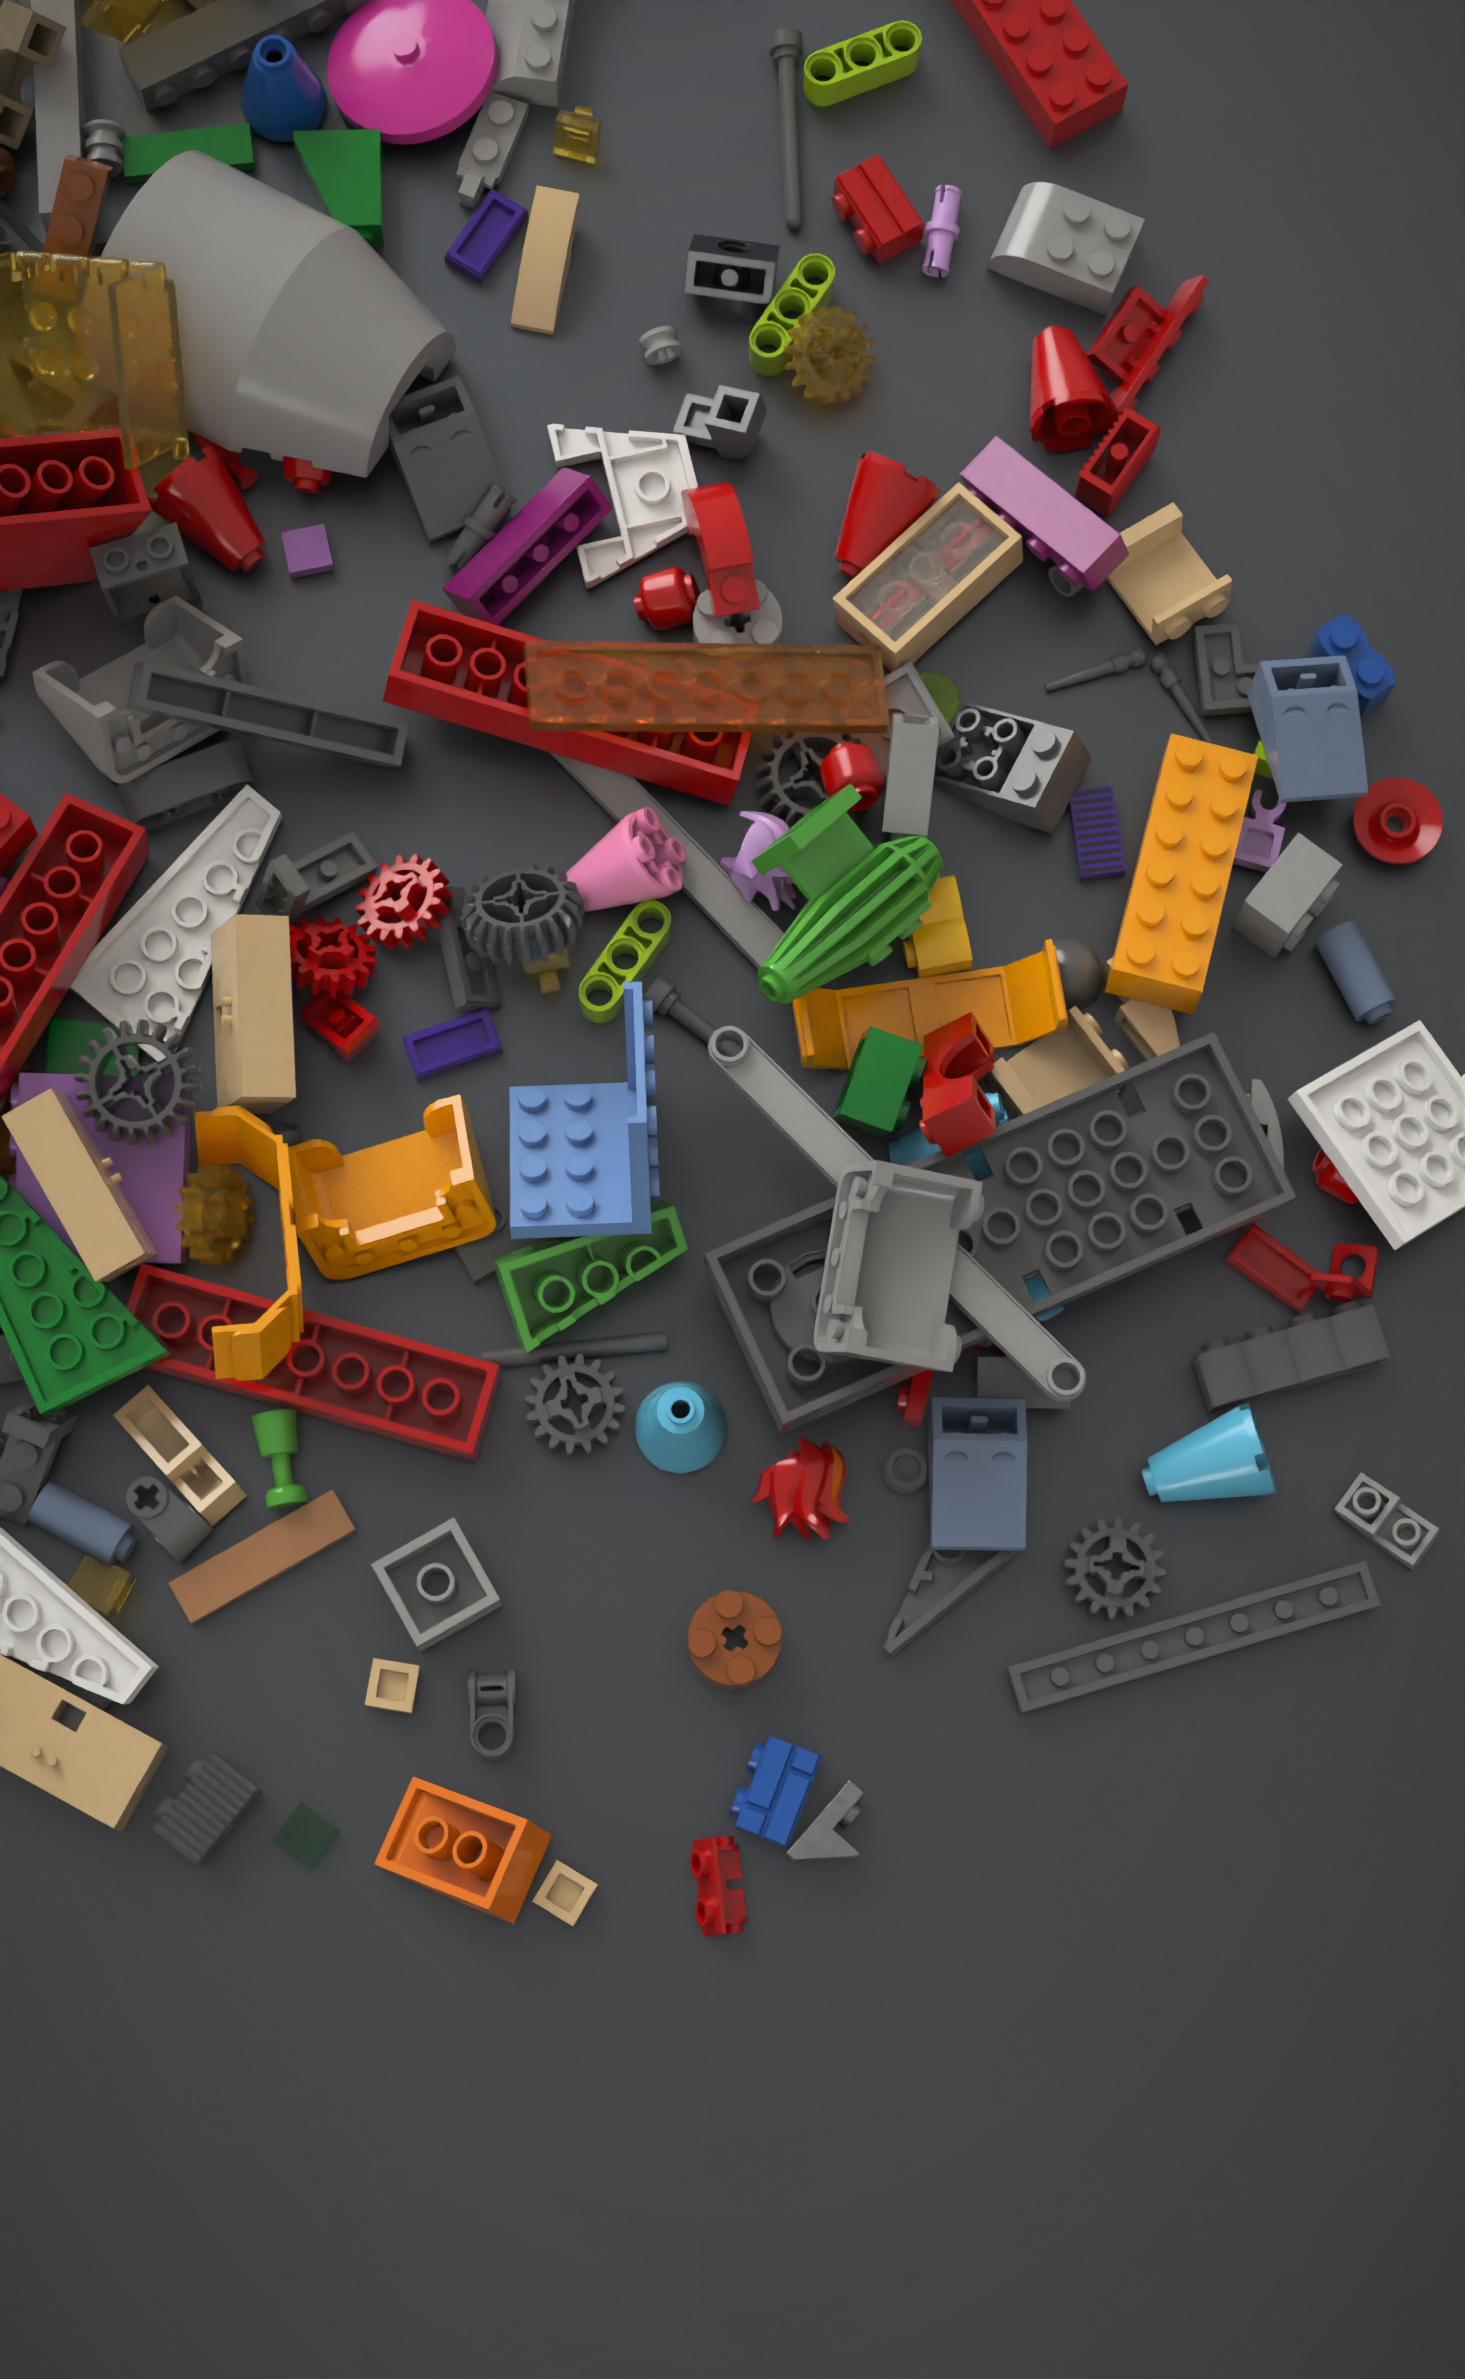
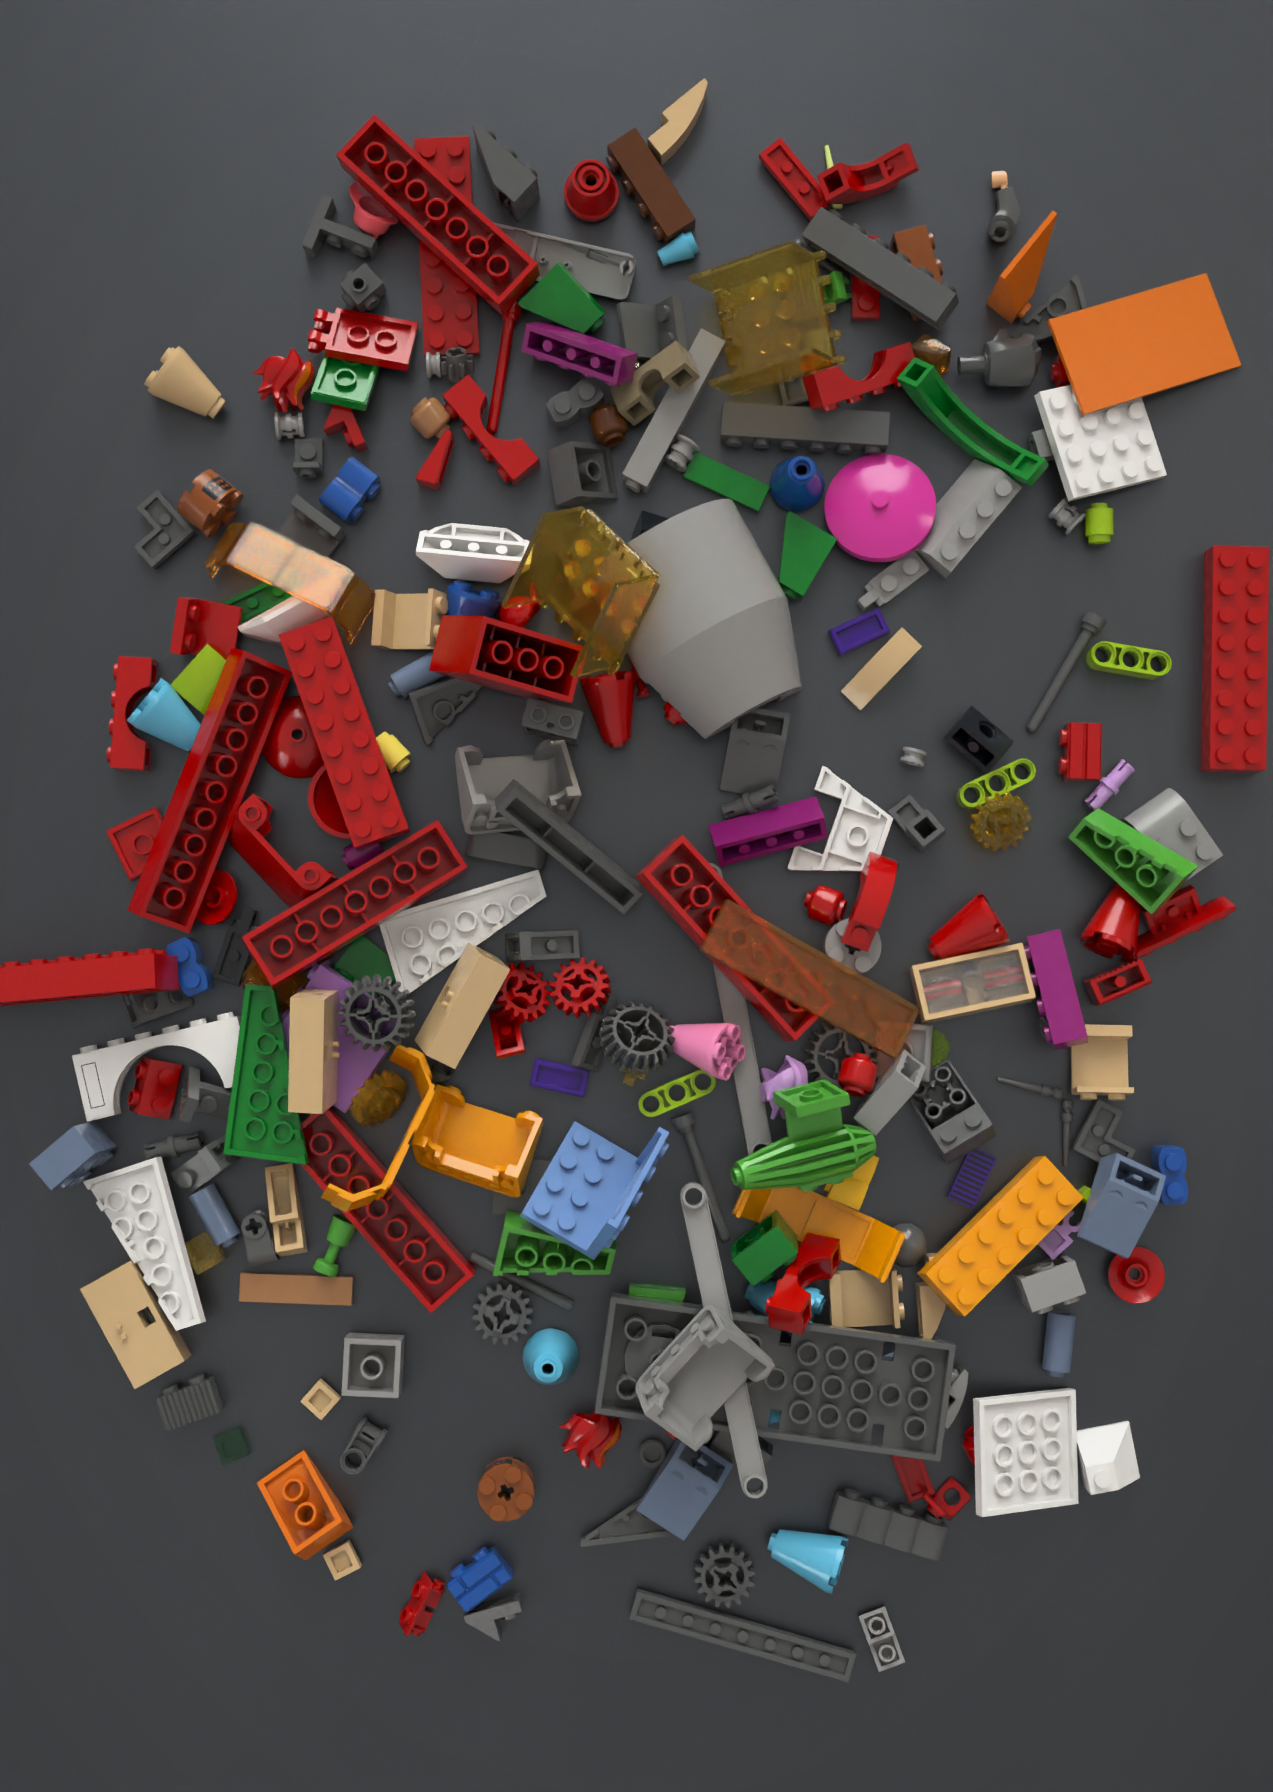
camera: 35 degrees right, 10 degrees up
dark orange brick [34,155,114,302] -> none
medium lavender tile [281,524,334,579] -> none
clear yellow tile [553,105,602,164] -> none
none -> bright green wedge [1068,808,1198,914]

